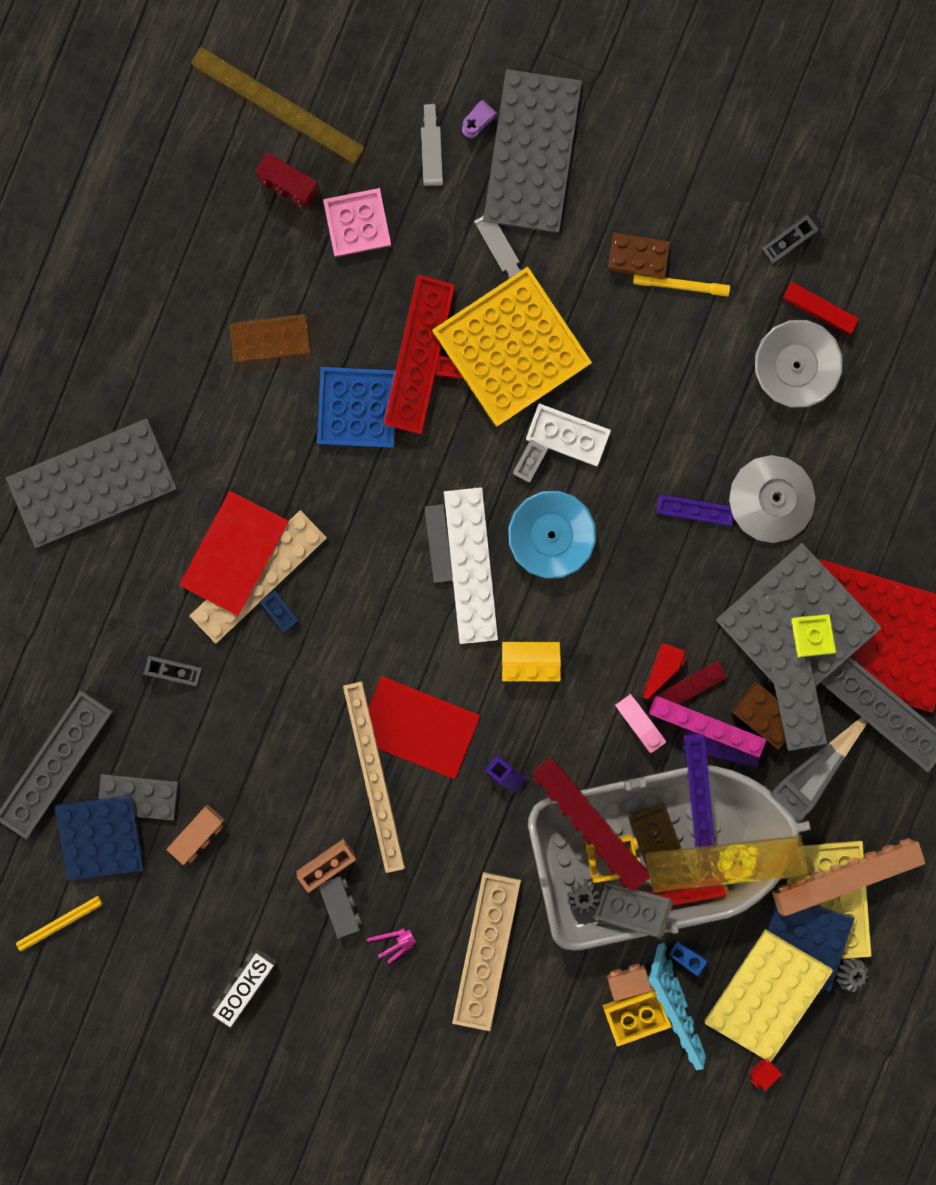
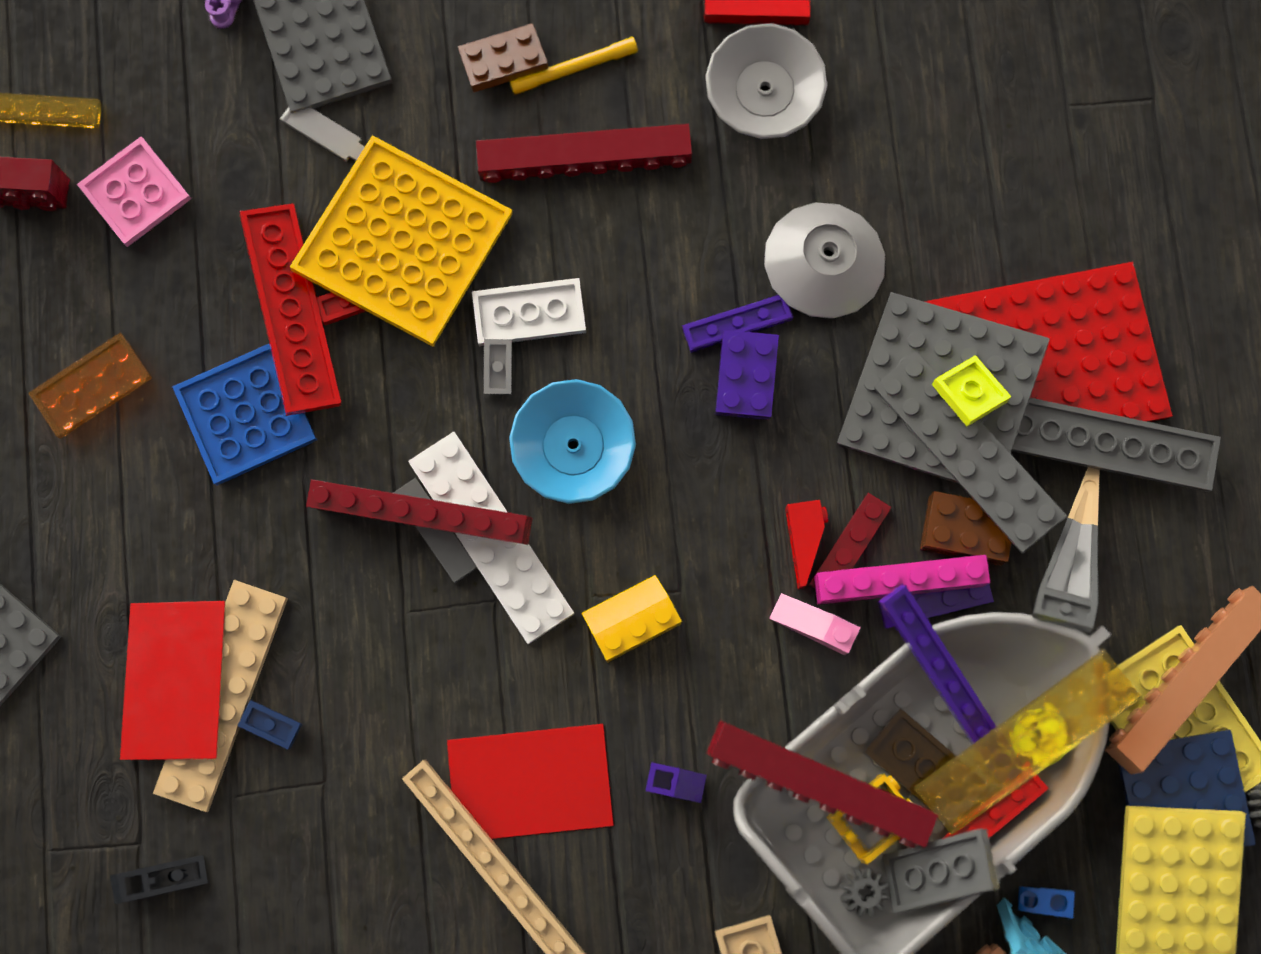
camera: 25 degrees left, 10 degrees down
light grey piece [421,104,443,186] -> none
none -> dark red brick [306,479,533,545]
none -> dark red brick [476,124,692,183]
none -> dark purple brick [715,330,779,420]

